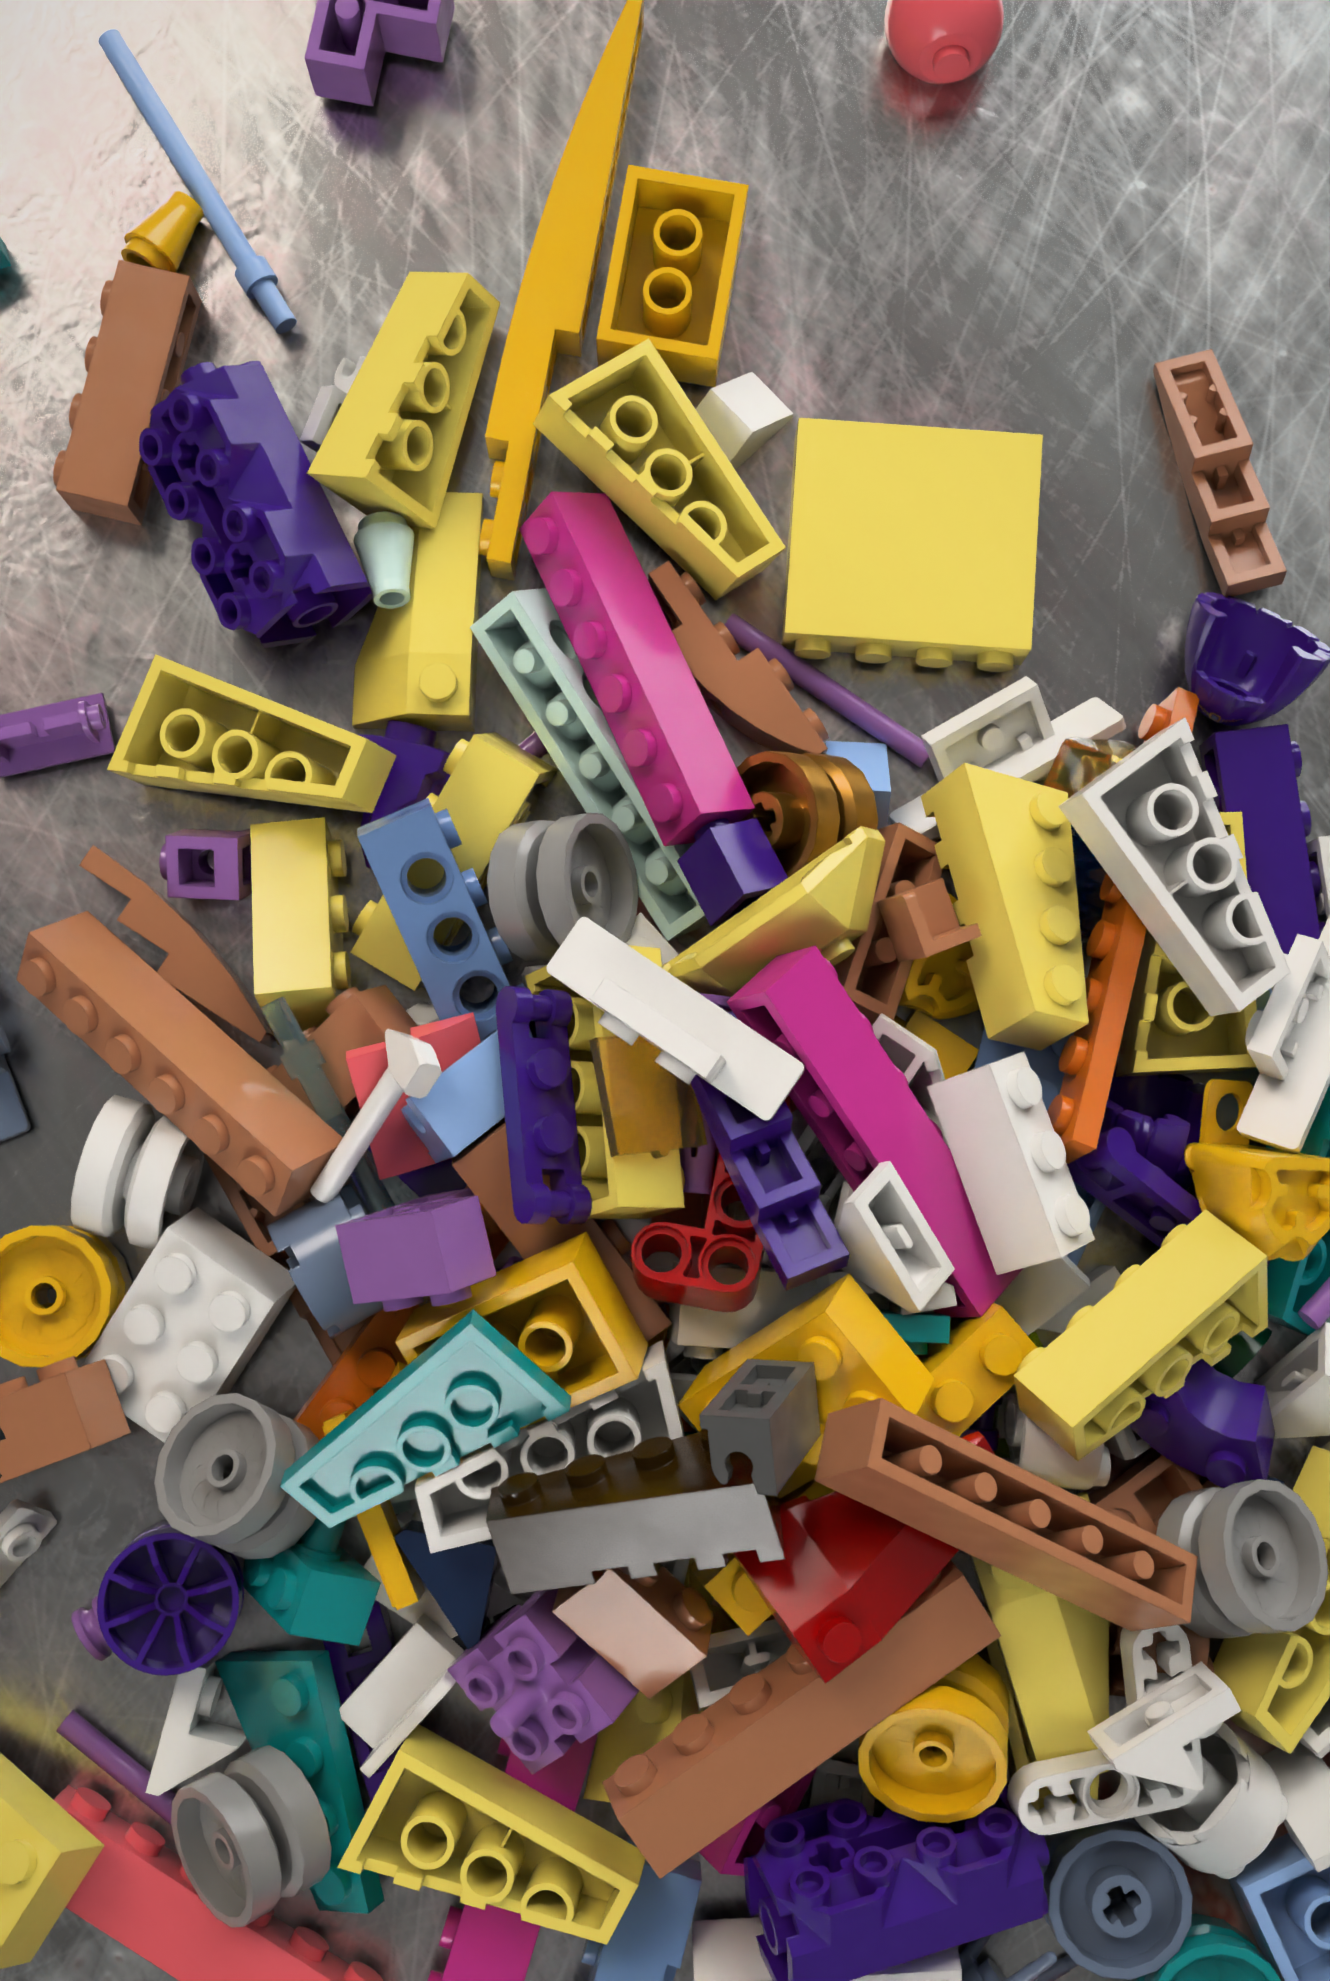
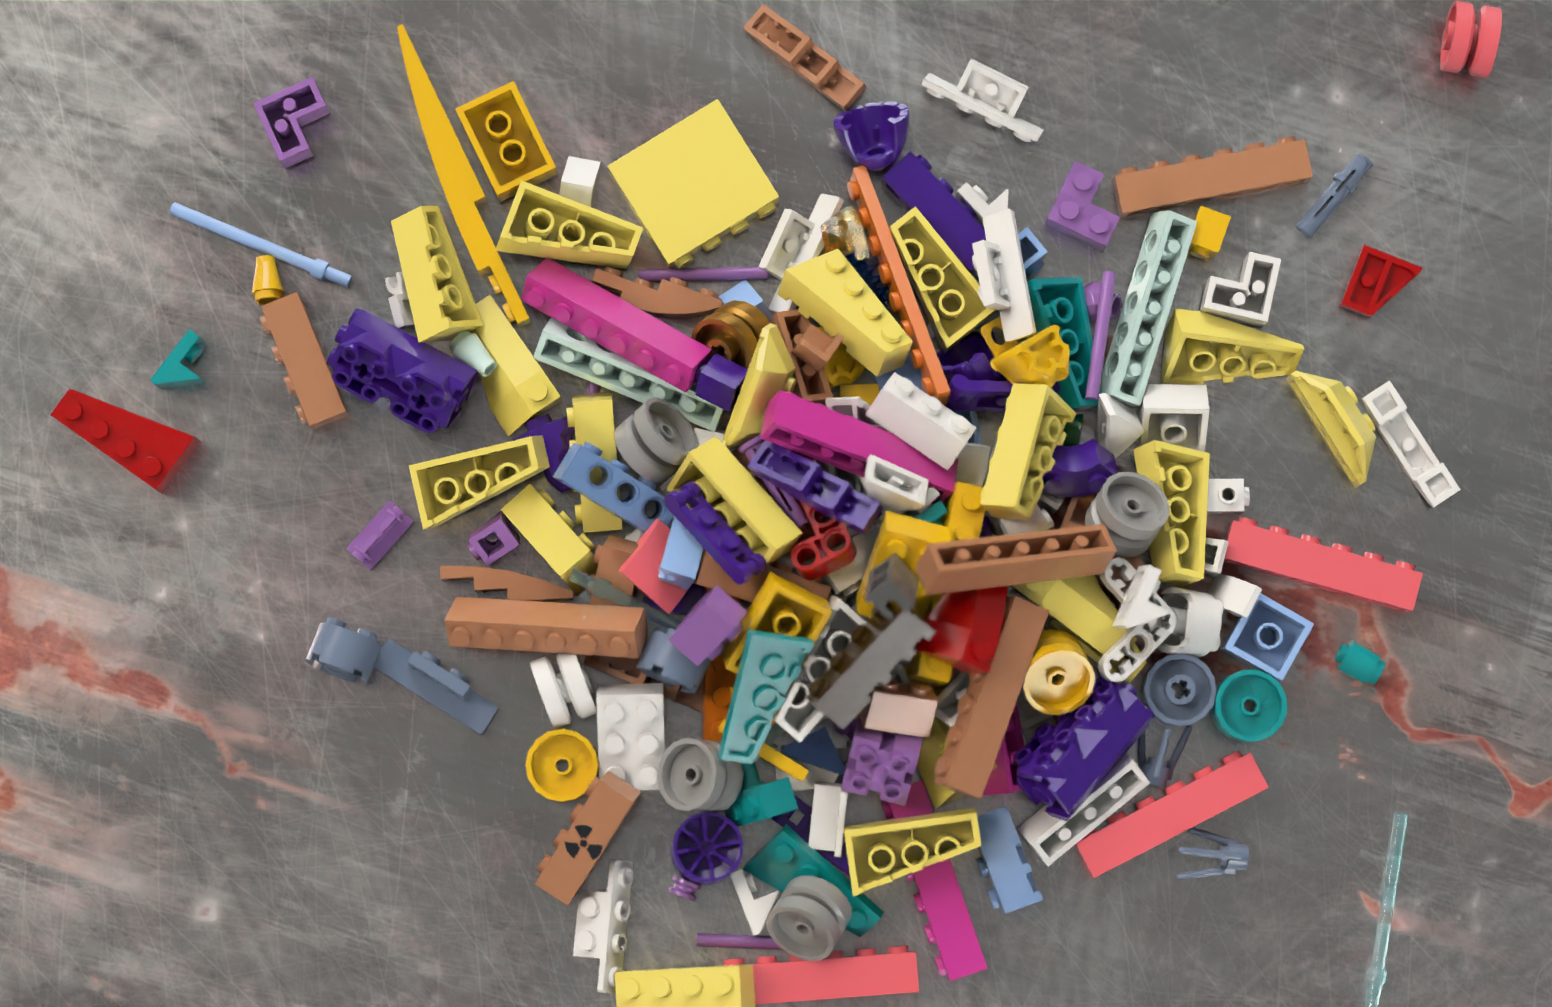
camera: 35 degrees left, 0 degrees up
white piece [310,1029,442,1203] -> none
white bracket [546,917,805,1121] -> none
clear yellow piece [589,1036,708,1159] -> none
white wedge [1058,718,1291,1016] -> none

